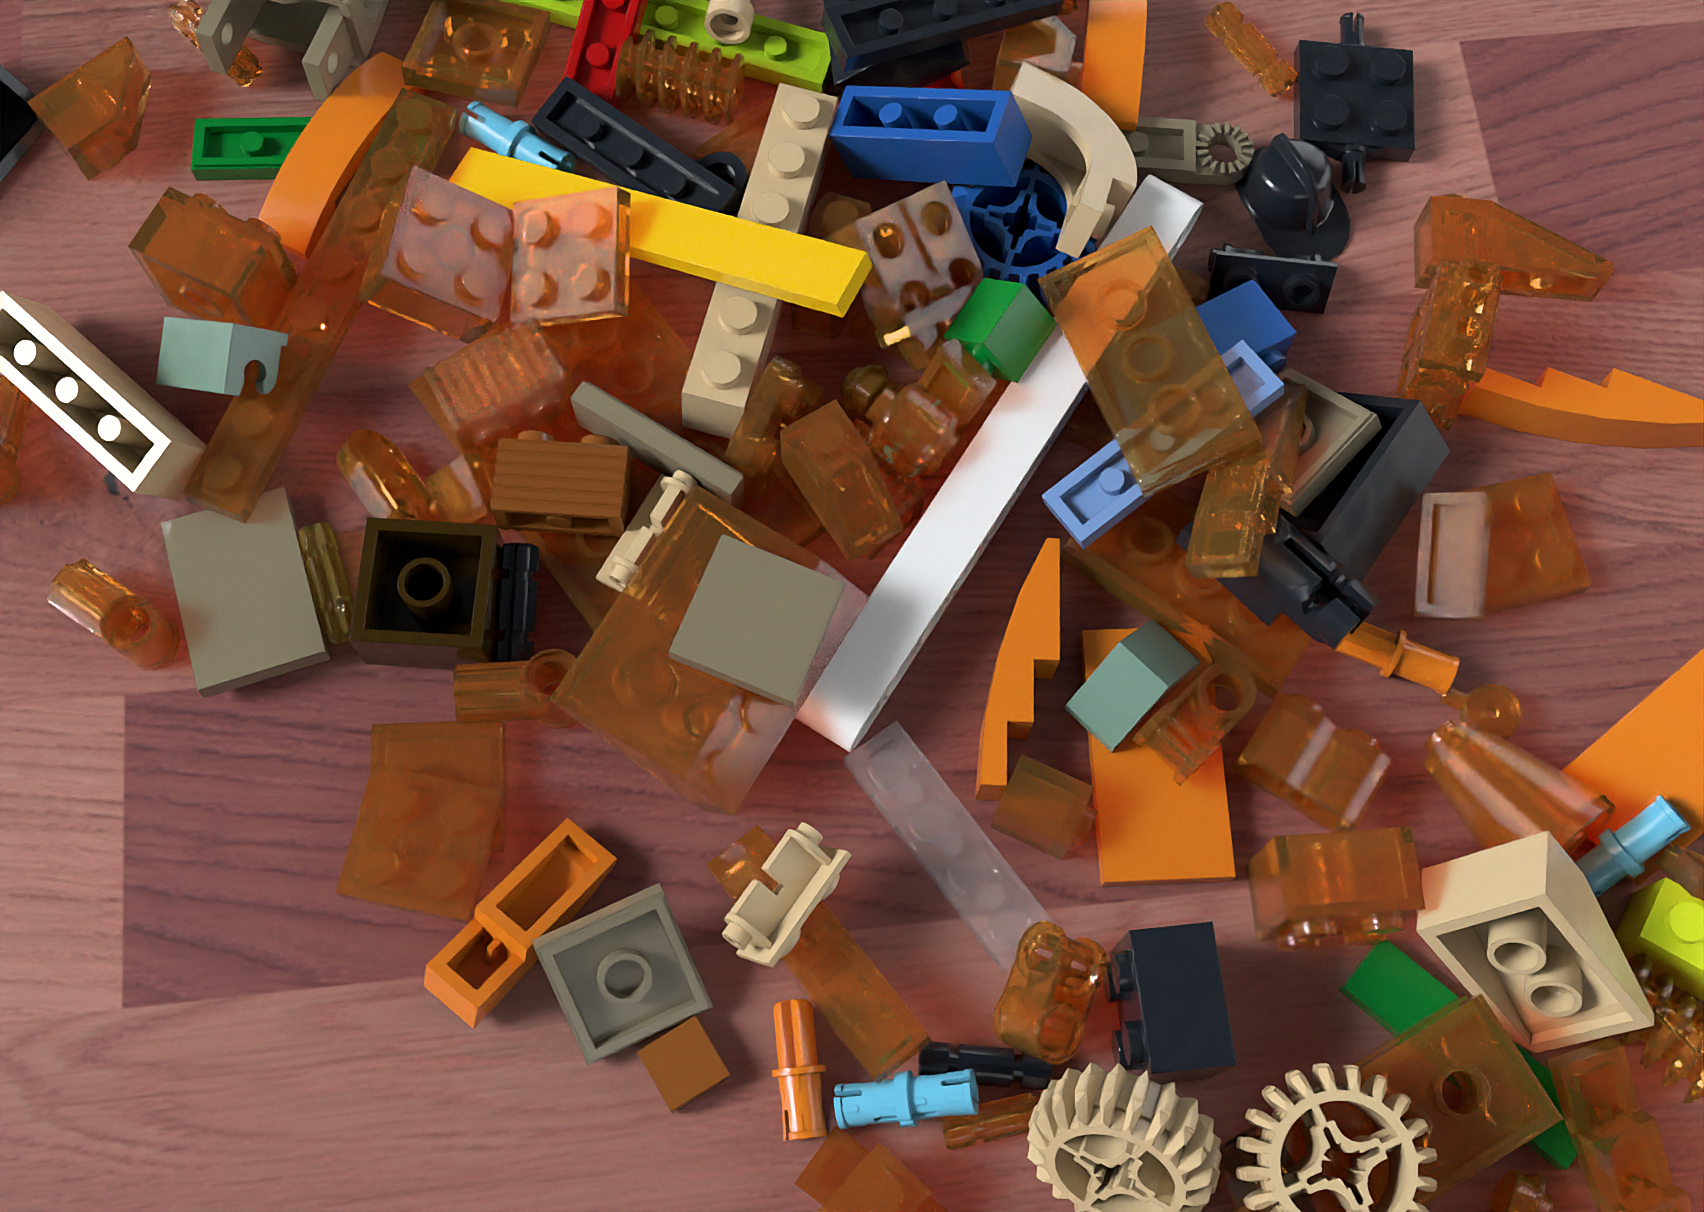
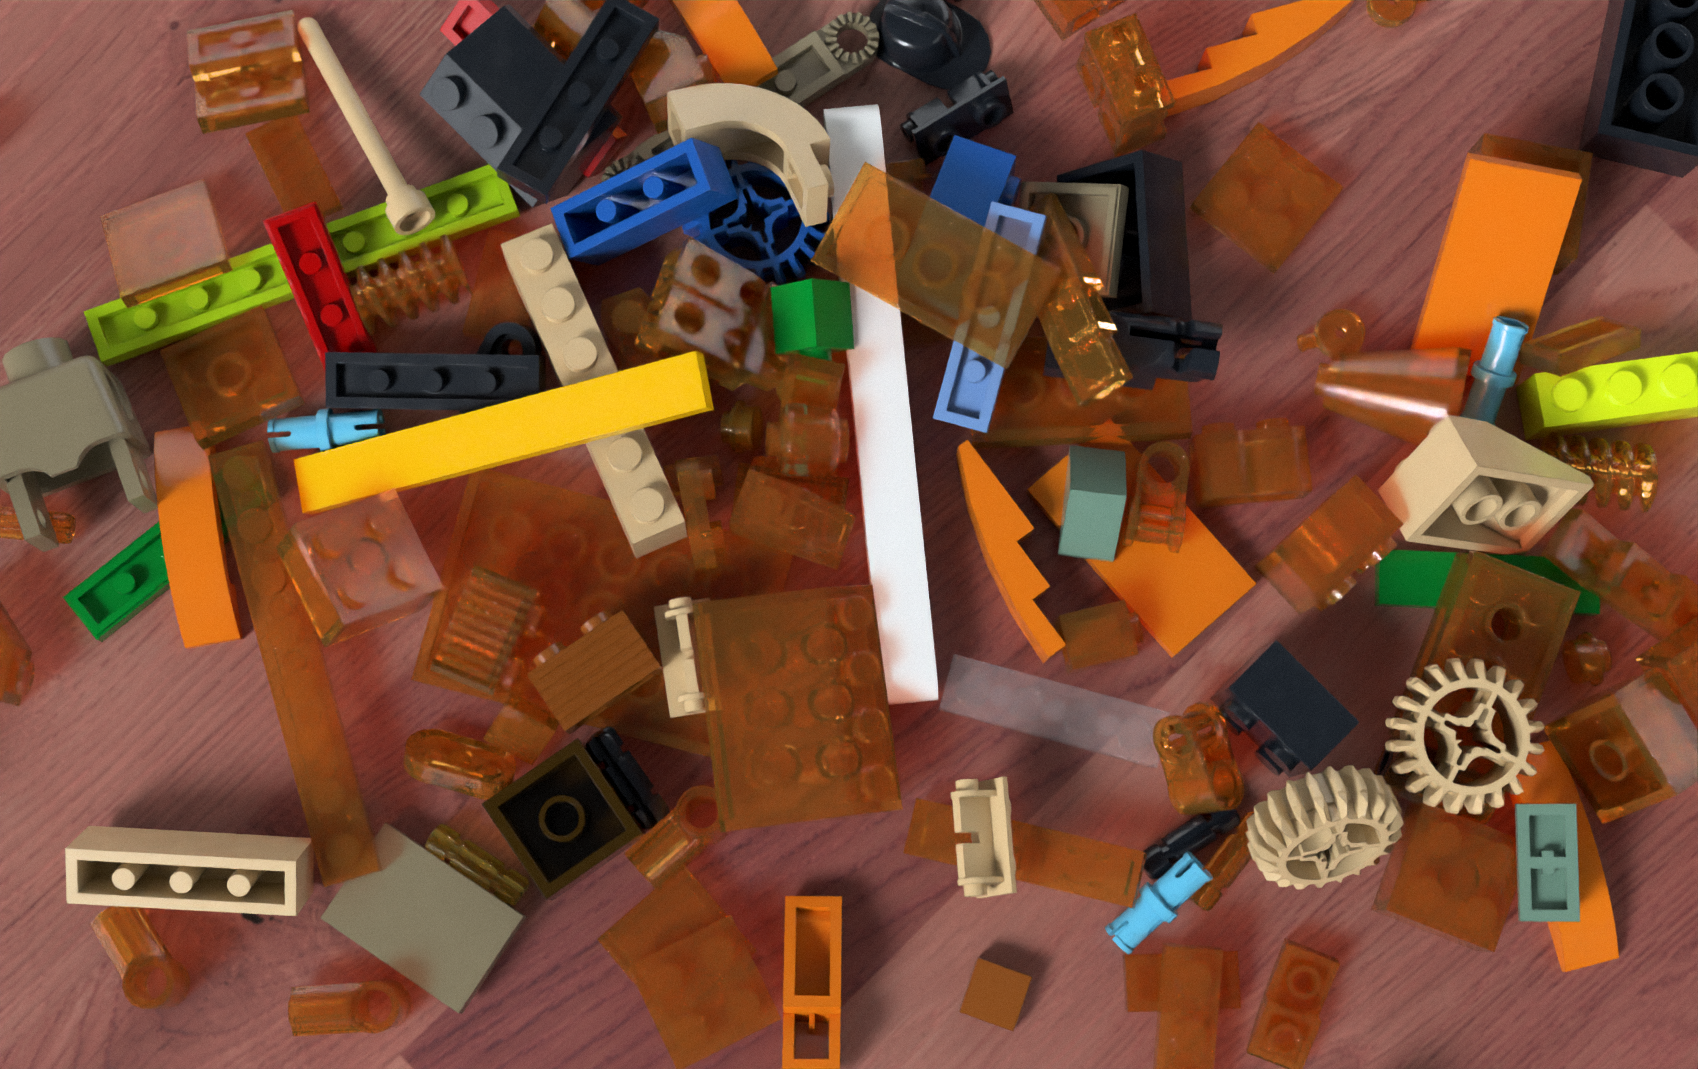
camera: 40 degrees left, 10 degrees up
clear orange brick [128,187,308,333] -> none
sand green hinge [156,317,288,396] -> none
clear orange plate [510,186,631,328] -> none
dark tan tile [532,883,713,1065] -> none
dark tan tile [570,381,745,518] -> none
dark tan tile [669,534,846,709] -> none
orange axle [772,998,827,1141] -> none
orange axle [1327,622,1460,695] -> none
clear orange tile [1414,492,1492,621] -> none

